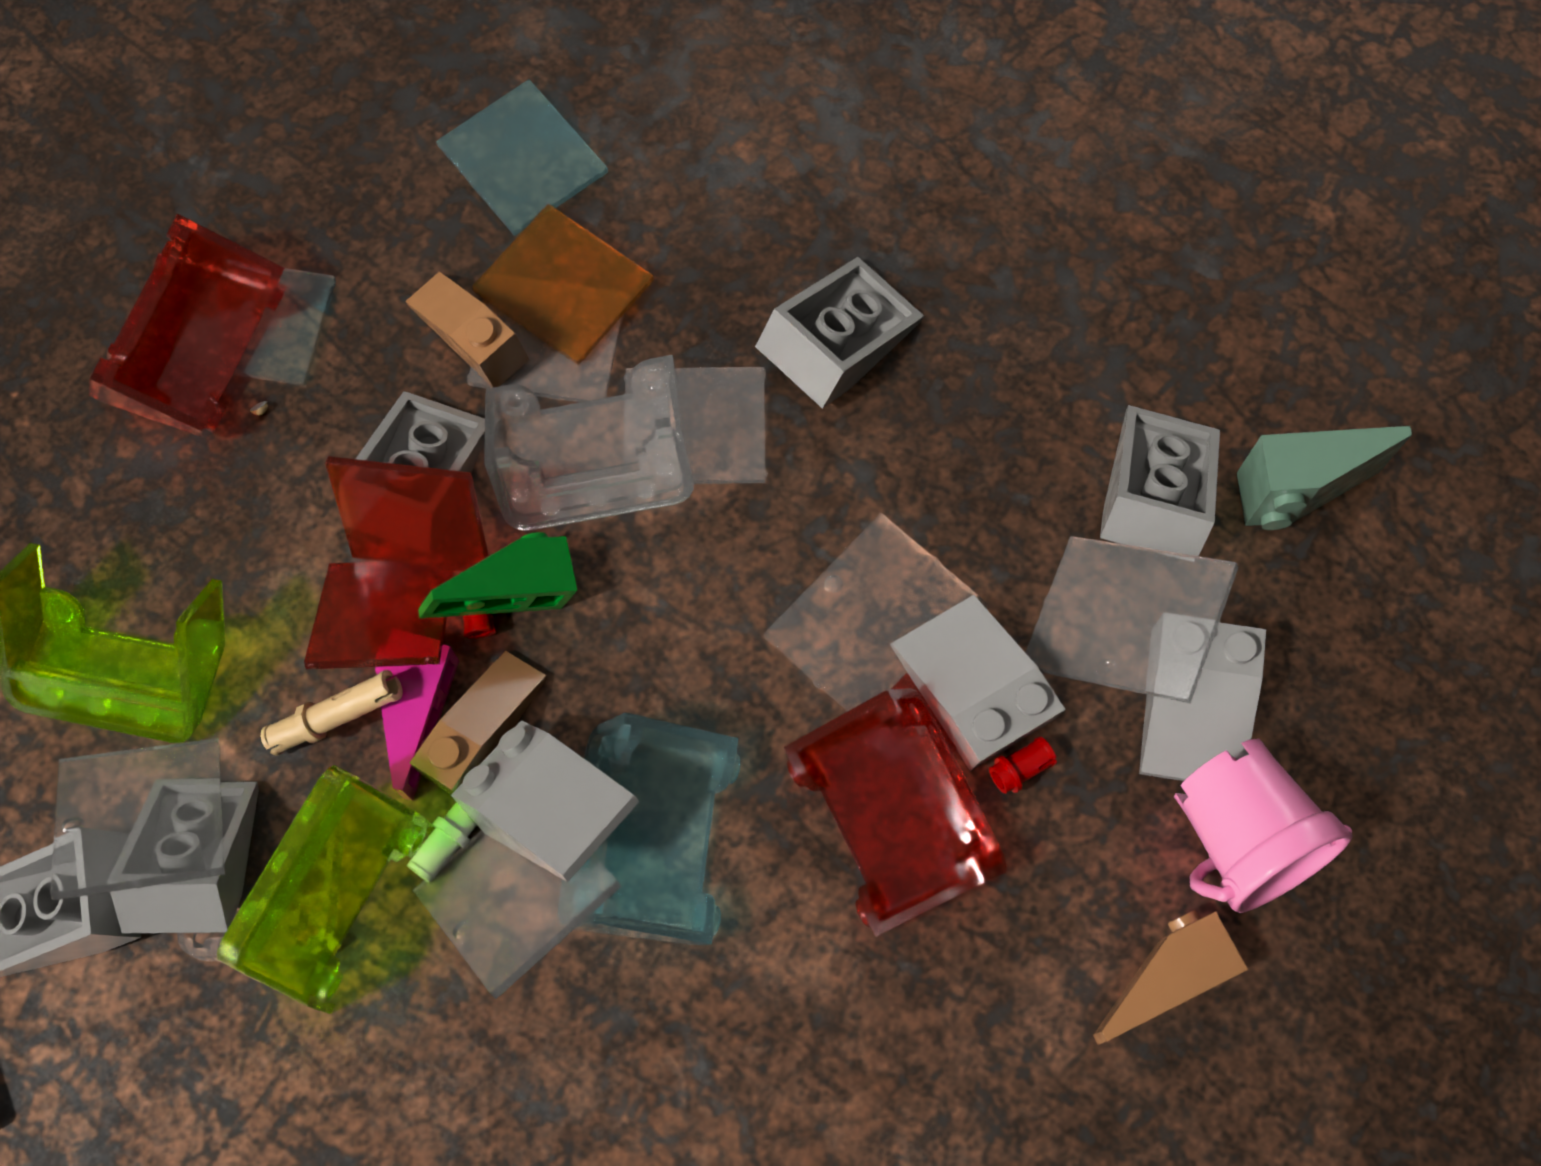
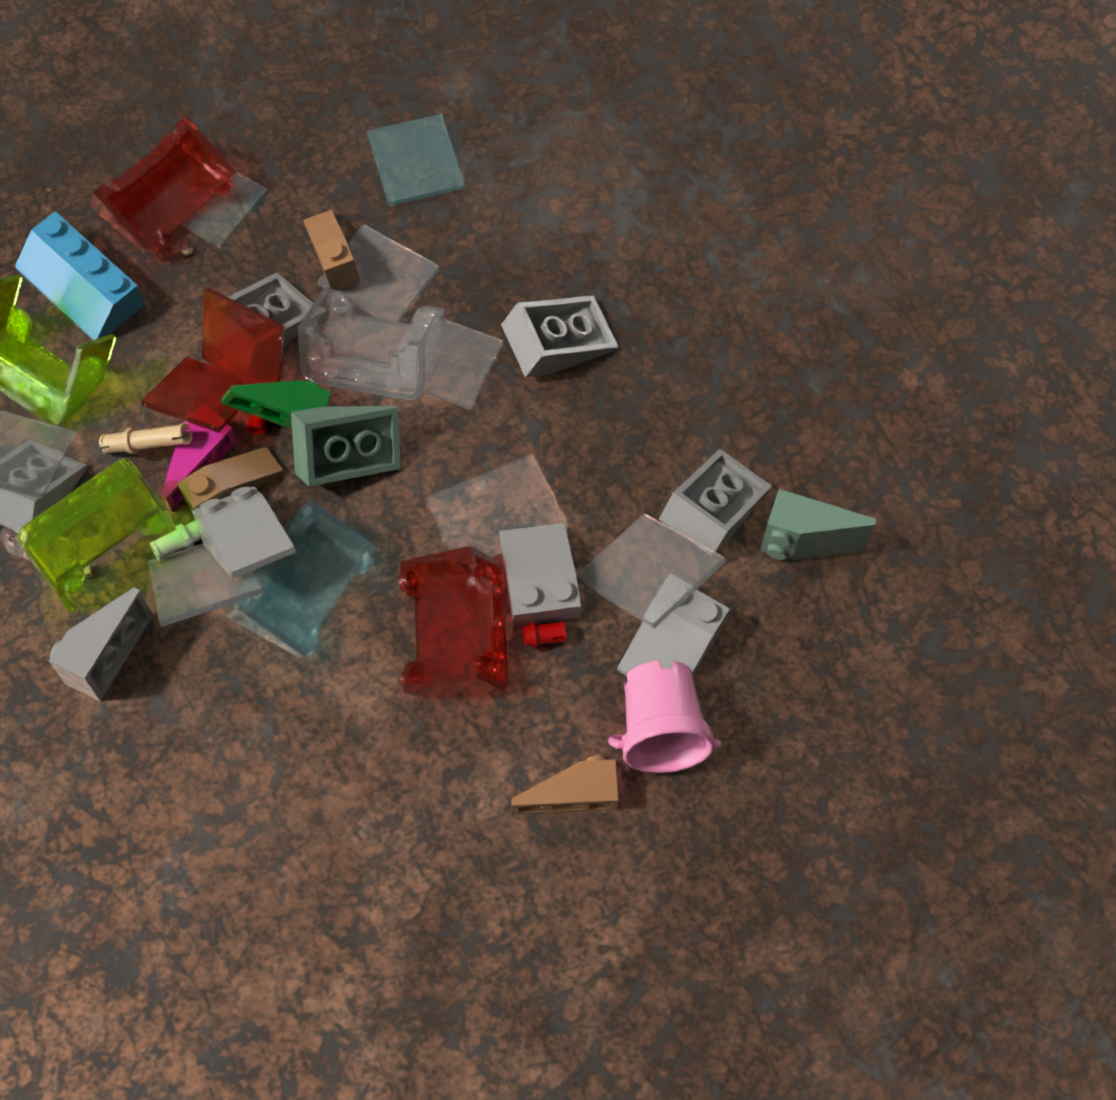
camera: 20 degrees right, 5 degrees down
clear orange piece [472,204,654,366] -> none
none -> dark azure slope [15,211,145,344]
none -> light grey slope [49,587,153,701]
none -> sand green slope [291,406,401,486]

